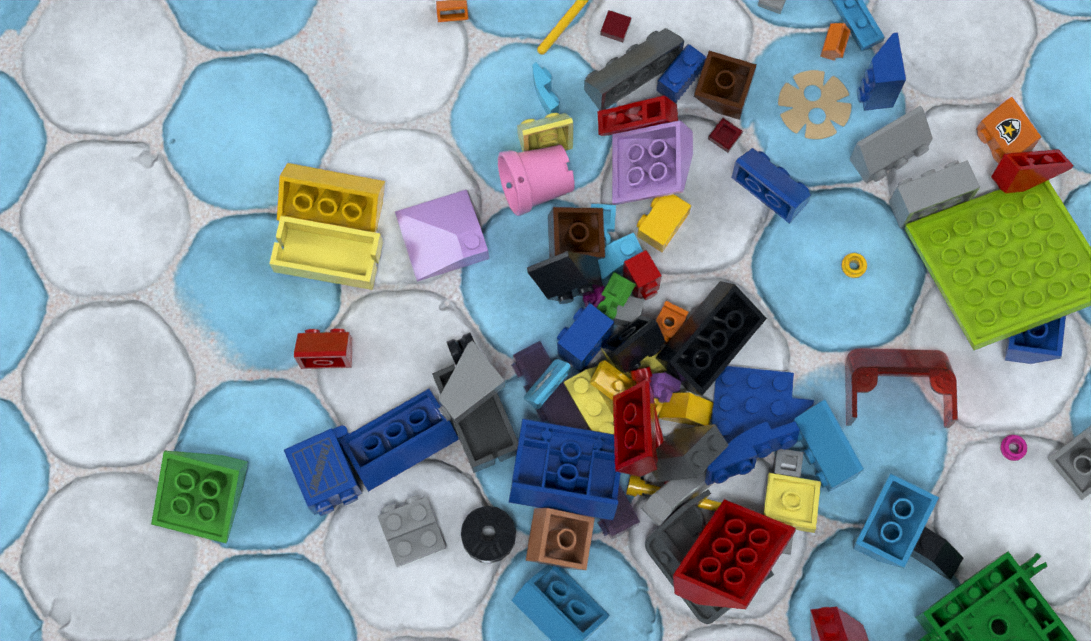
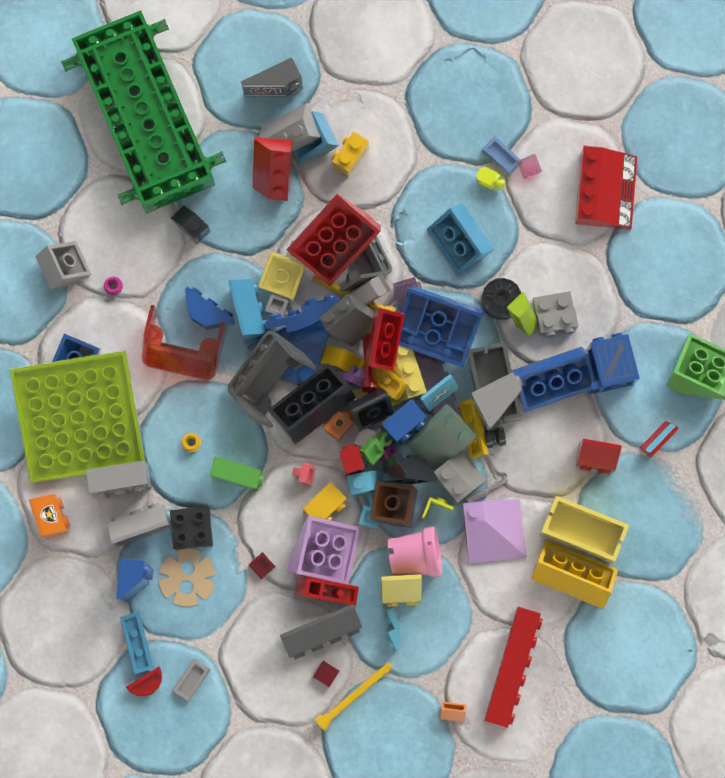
camera: 170 degrees left, 5 degrees up
nougat brick [526,508,595,570] -> none
blue brick [656,44,706,103] -> none
reddish brown slope [694,51,757,120] -> none
blue slope [731,148,812,224] -> none
orange piece [820,23,851,61] -> none
dark azure slope [854,474,939,569] -> none
red slope [991,149,1074,193] -> none
none -> black brick [170,506,213,550]
none -> blue slope [185,287,235,330]
none -> bright green slope [210,456,264,491]
none -> dark grey windscreen [228,331,316,428]
none -> coral tile [292,463,316,486]
none -> sand green slope [406,404,477,469]
none -> neon yellow bracket [421,497,454,521]
none -> light grey slope [434,451,487,505]
none -> yellow plate [458,399,489,459]
none -> light grey piece [465,479,508,503]
none -> red brick [484,607,543,728]
none -> lime brick [507,292,537,337]
none -> red slope [640,421,679,457]

